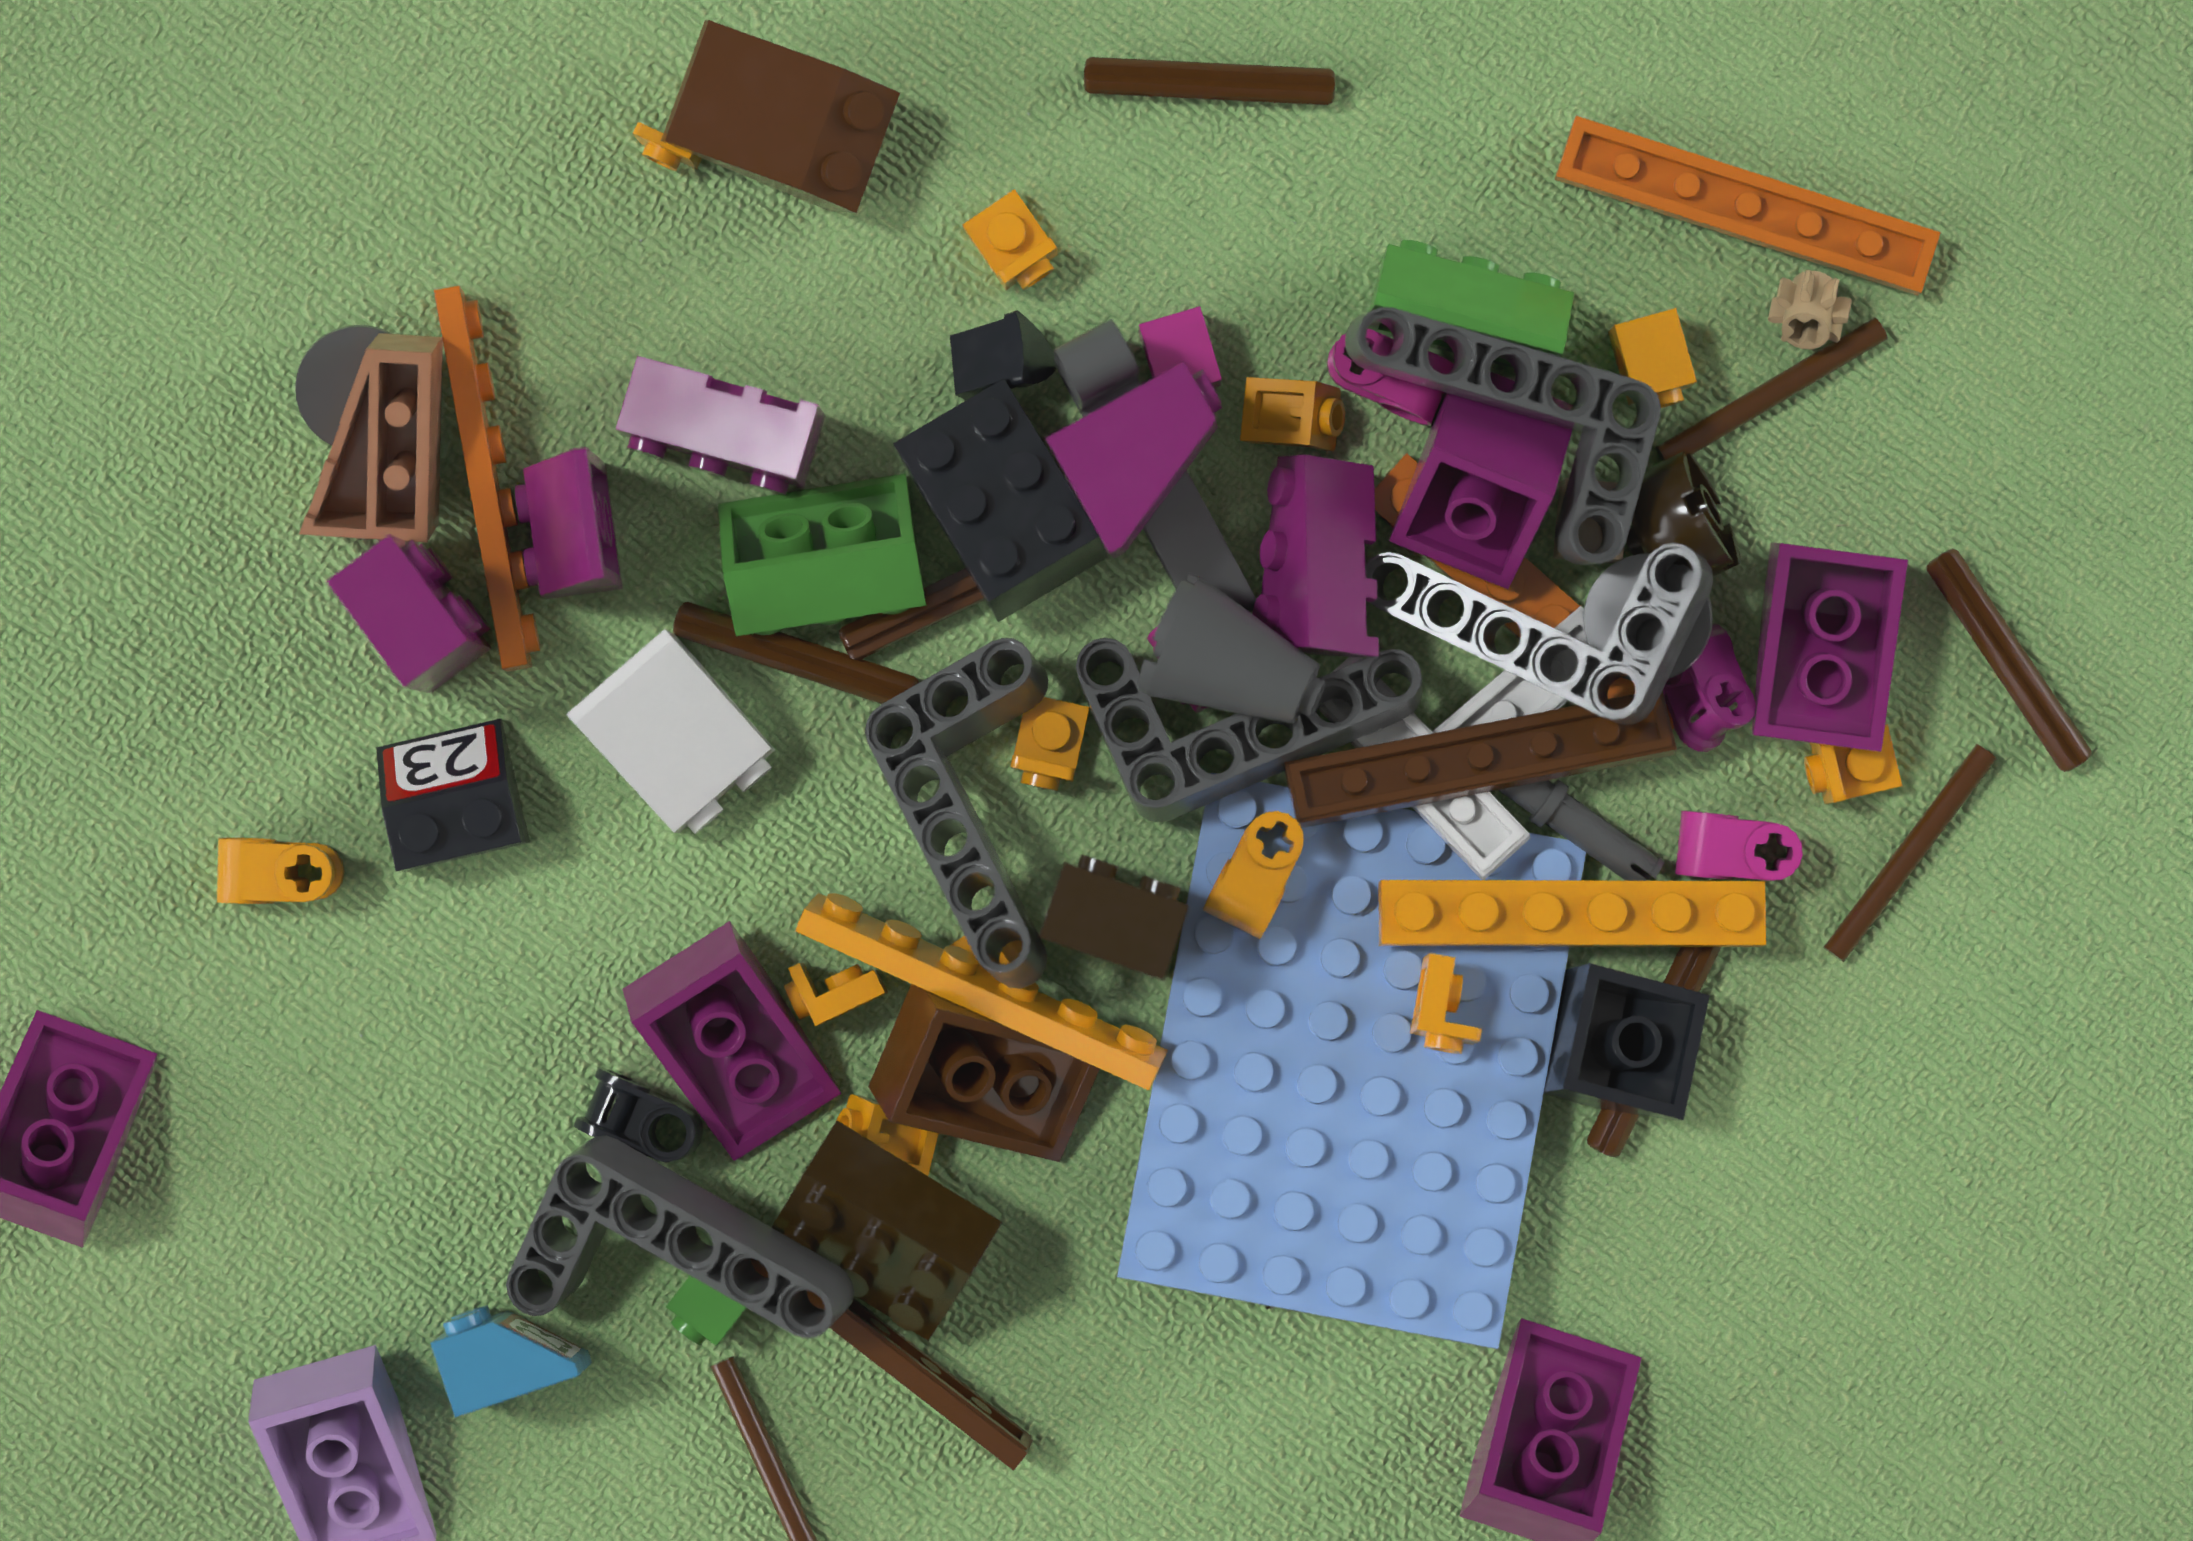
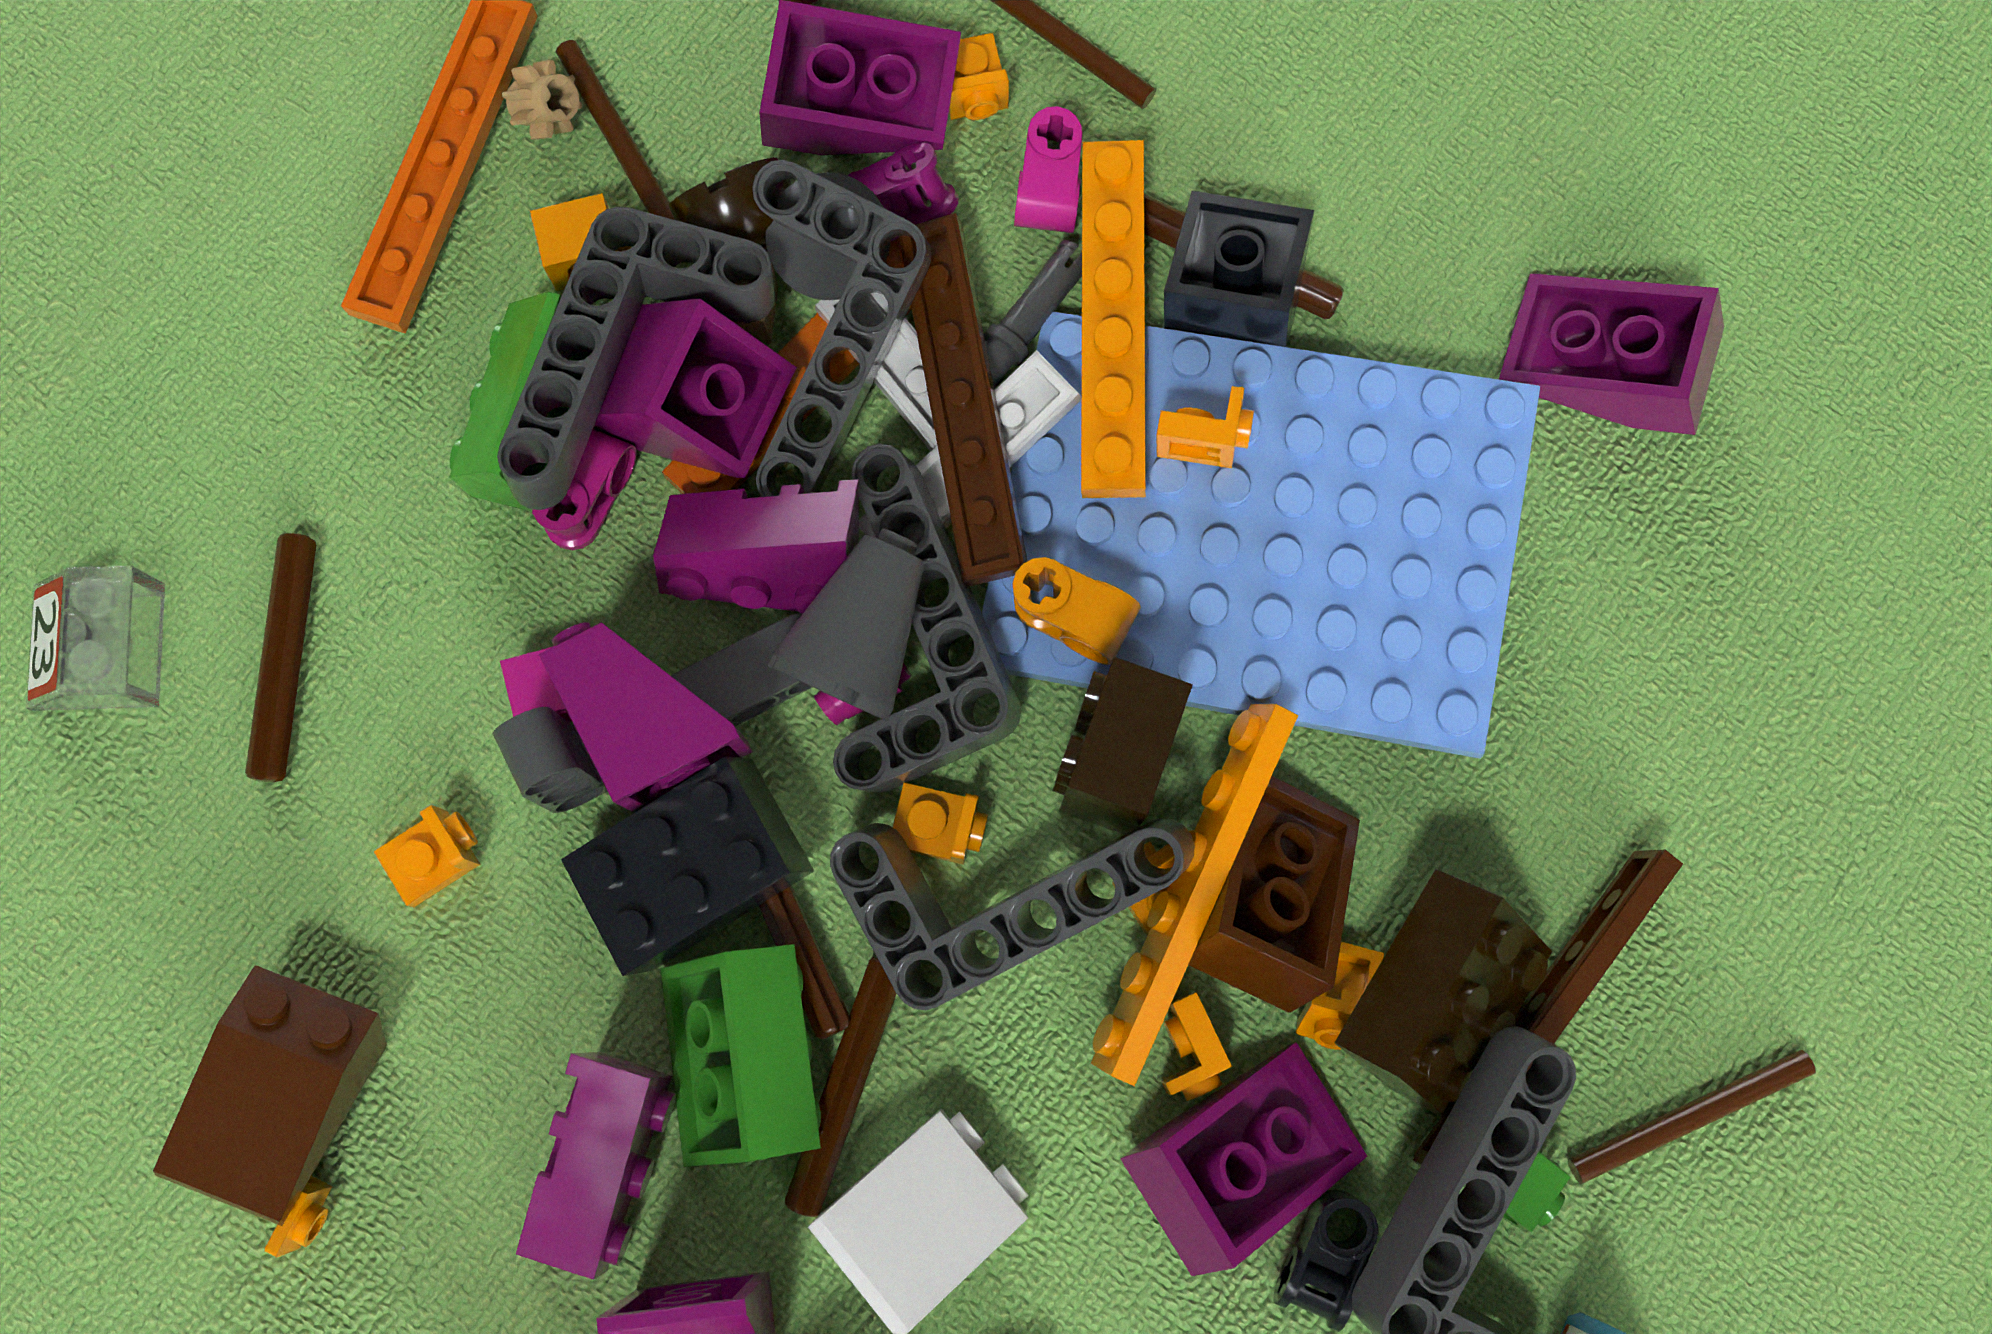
camera: 90 degrees left, 10 degrees down
black tile [950,310,1057,400] -> none
light orange bracket [1240,377,1345,451] -> none

